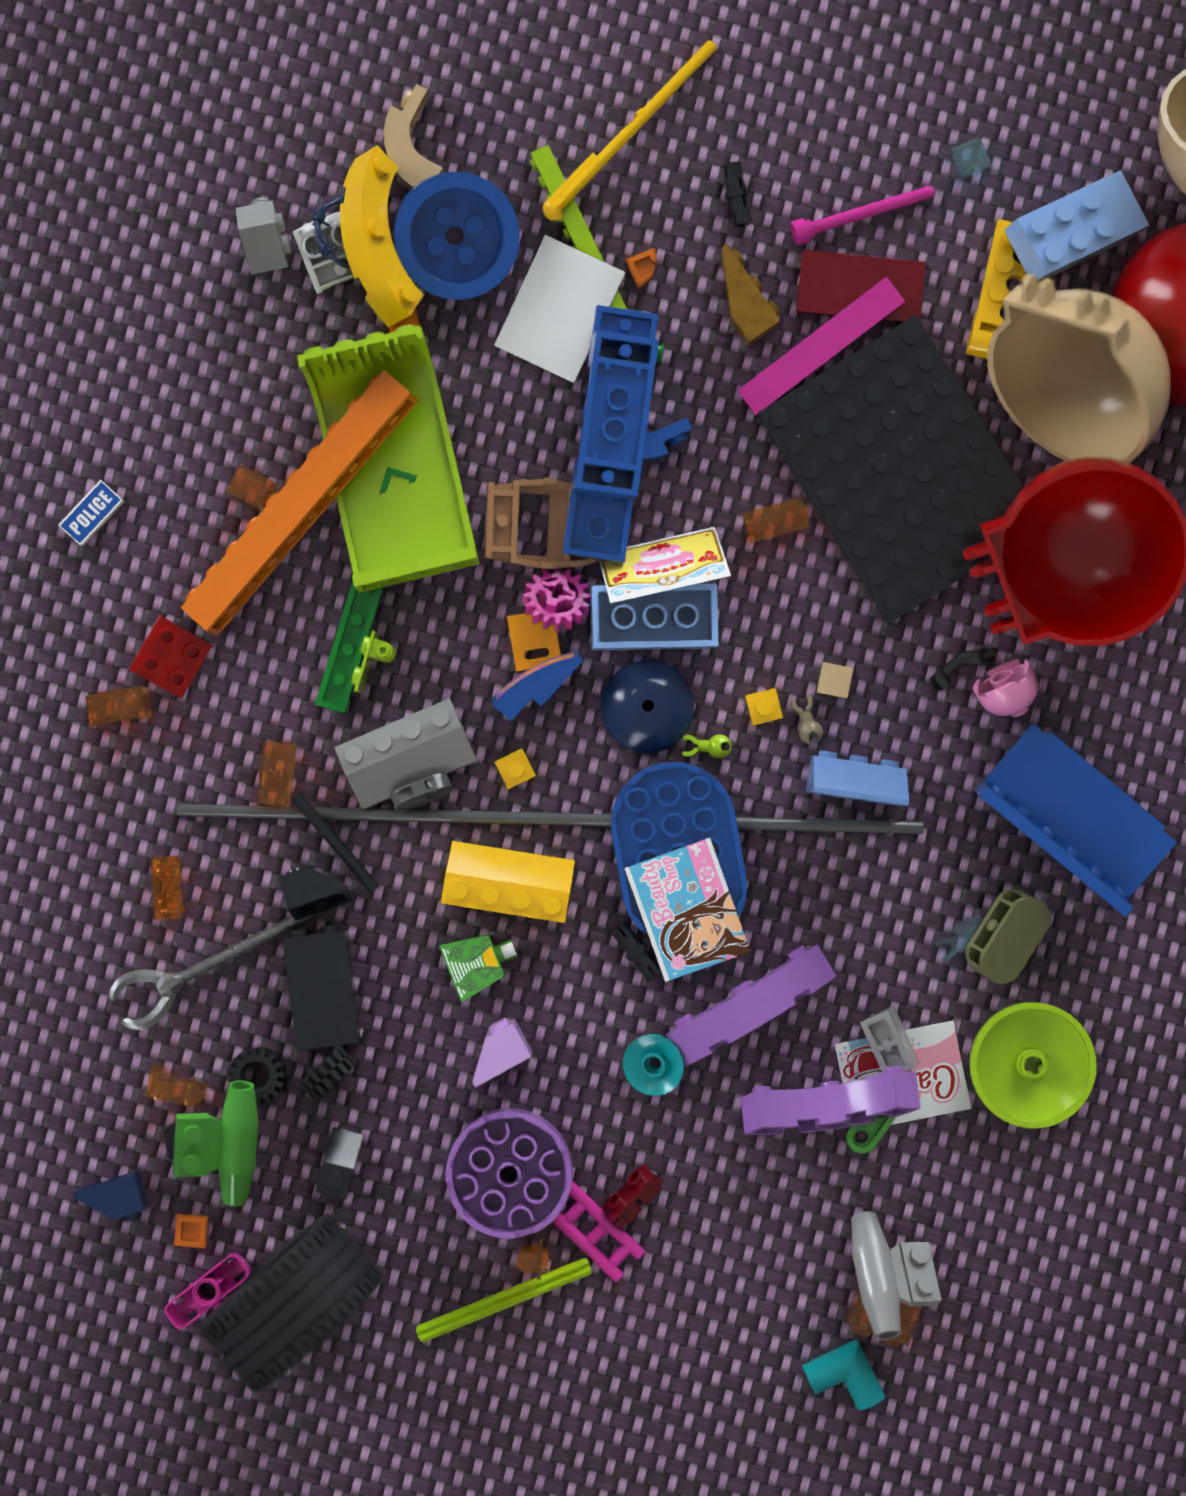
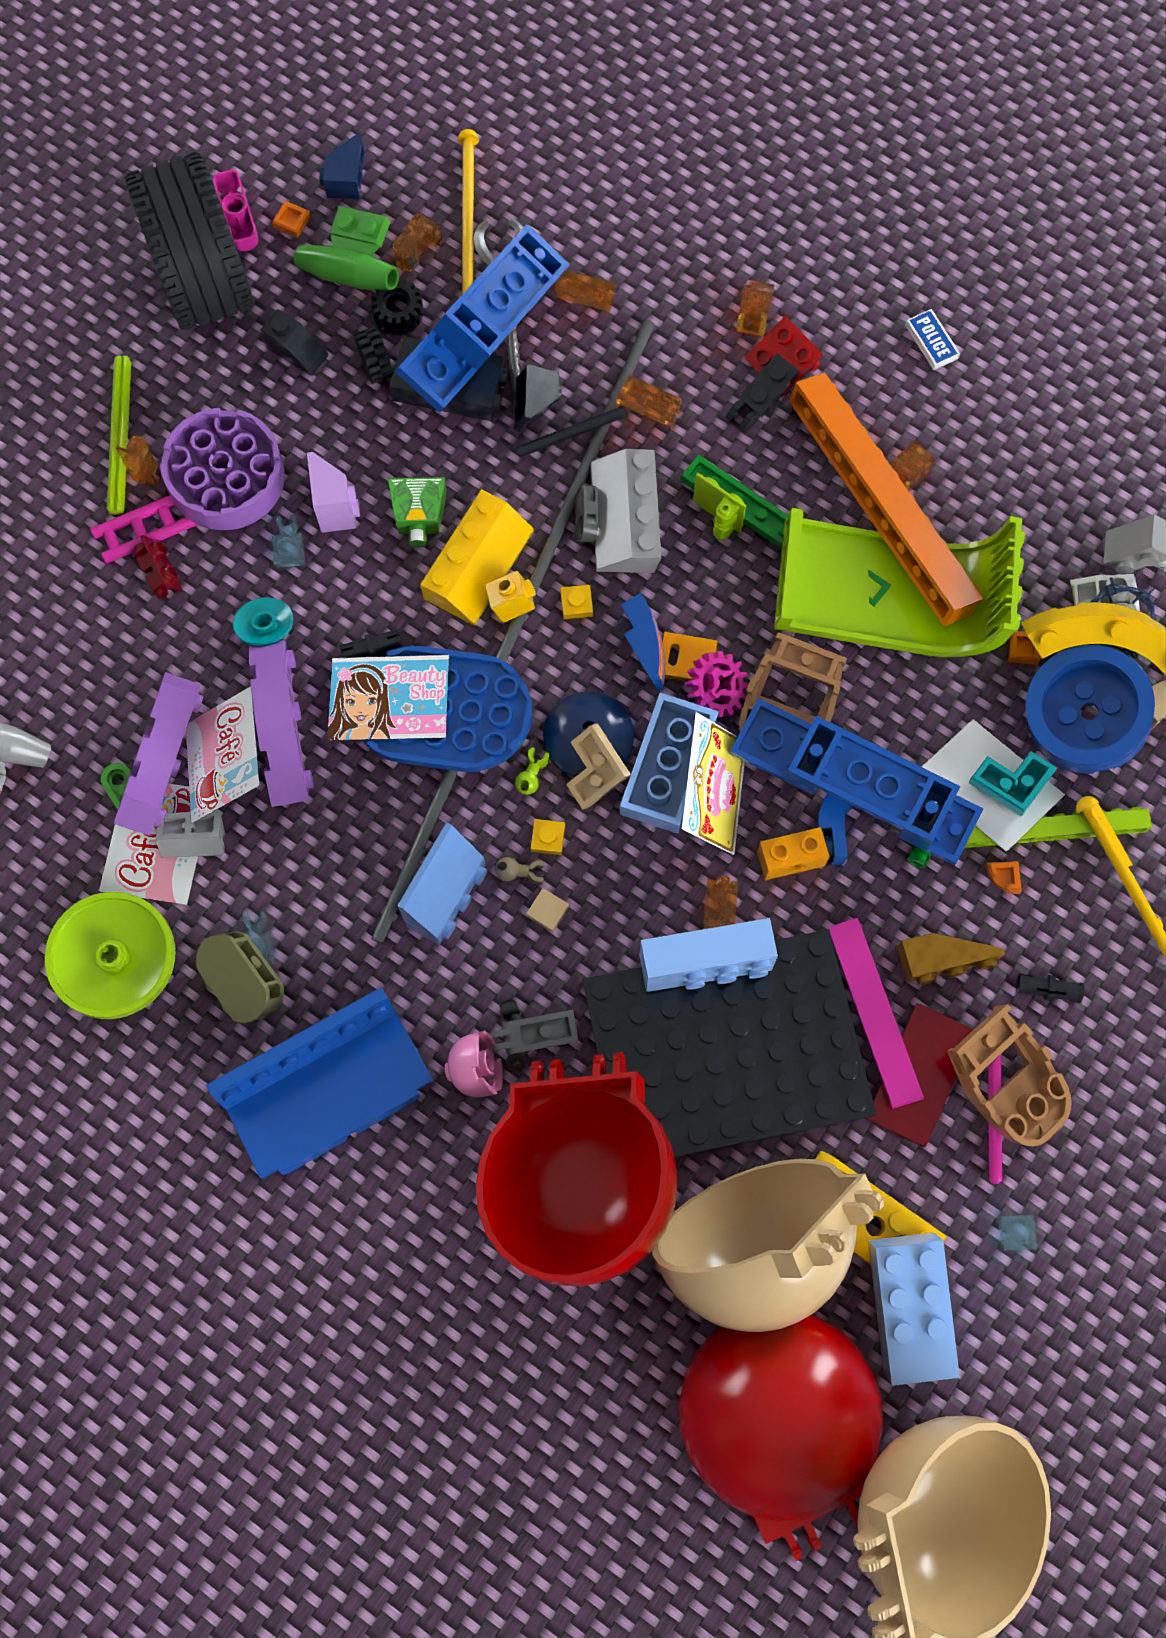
camera: 110 degrees right, 15 degrees down
none -> sticker [186,686,259,824]
none -> clear light blue plate [272,515,305,568]
none -> blue bracket [395,224,570,413]
none -> yellow bar [458,129,479,294]
none -> yellow brick [485,571,536,623]
none -> dark grey hinge [490,1010,579,1055]
none -> tan plate [566,723,631,810]
none -> light blue brick [639,918,778,992]
none -> black hinge [726,353,799,433]
none -> light orange brick [757,827,830,880]
none -> medium nougat slope [947,1004,1071,1147]
none -> teal brick [969,751,1057,816]

